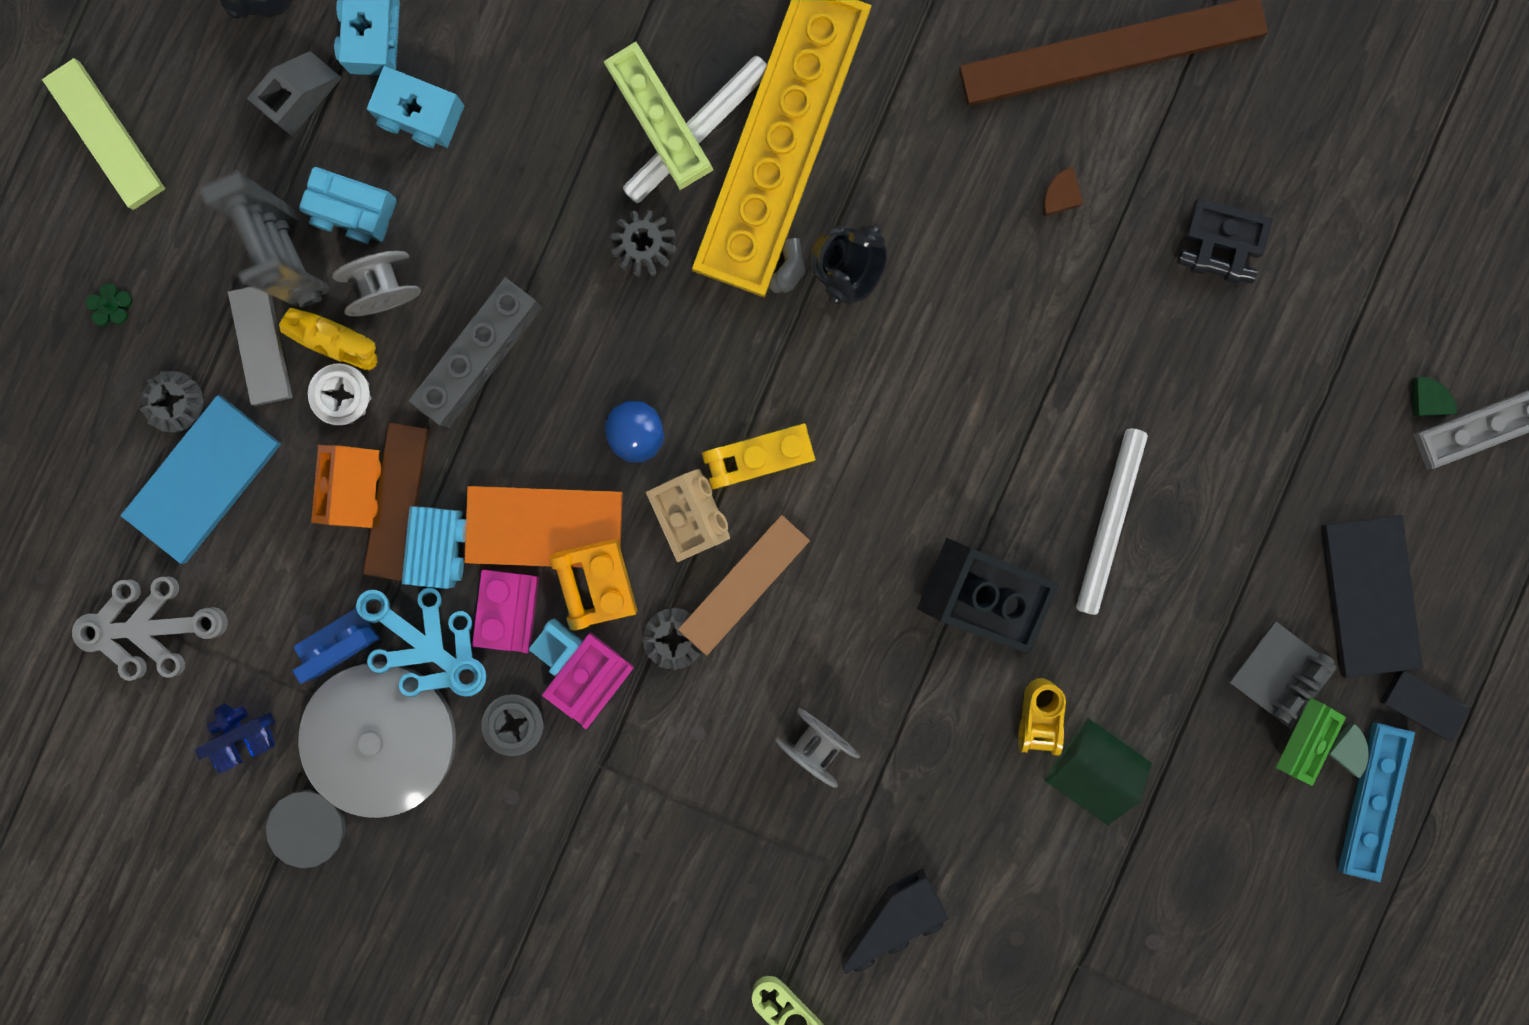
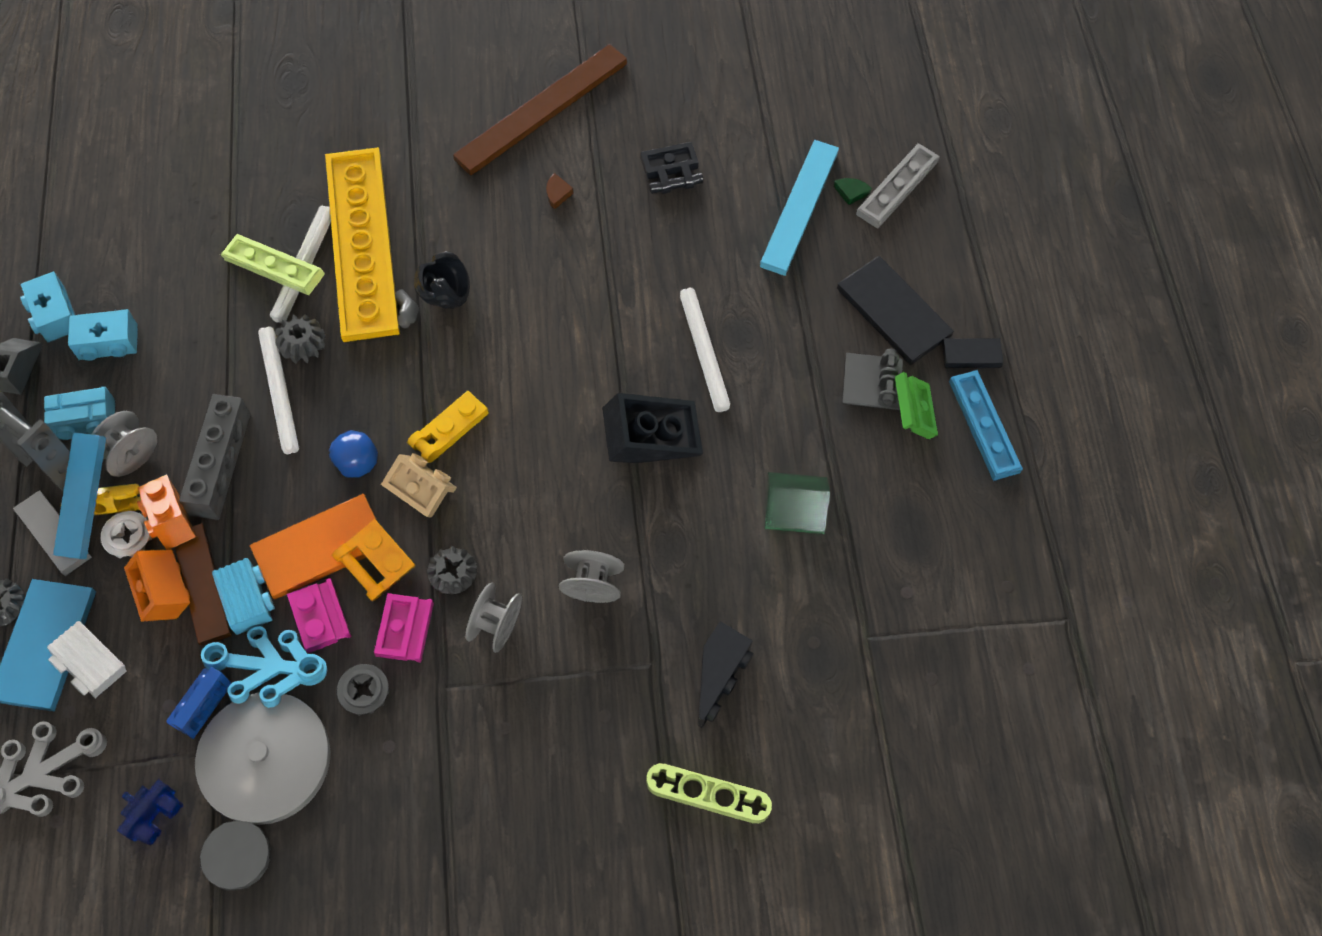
camera: 35 degrees left, 25 degrees down
medium azure panel [528,618,583,676] -> none
medium nougat tile [678,515,810,656] -> none
yellow piece [1018,678,1066,756] -> none
sand green tile [1328,722,1369,778] -> none
none -> white brick [47,621,127,698]
none -> dark azure tile [53,433,106,559]
none -> orange brick [137,474,196,550]
none -> white axle [258,326,299,454]
none -> light grey piece [465,582,522,653]
none -> medium azure tile [760,140,839,276]

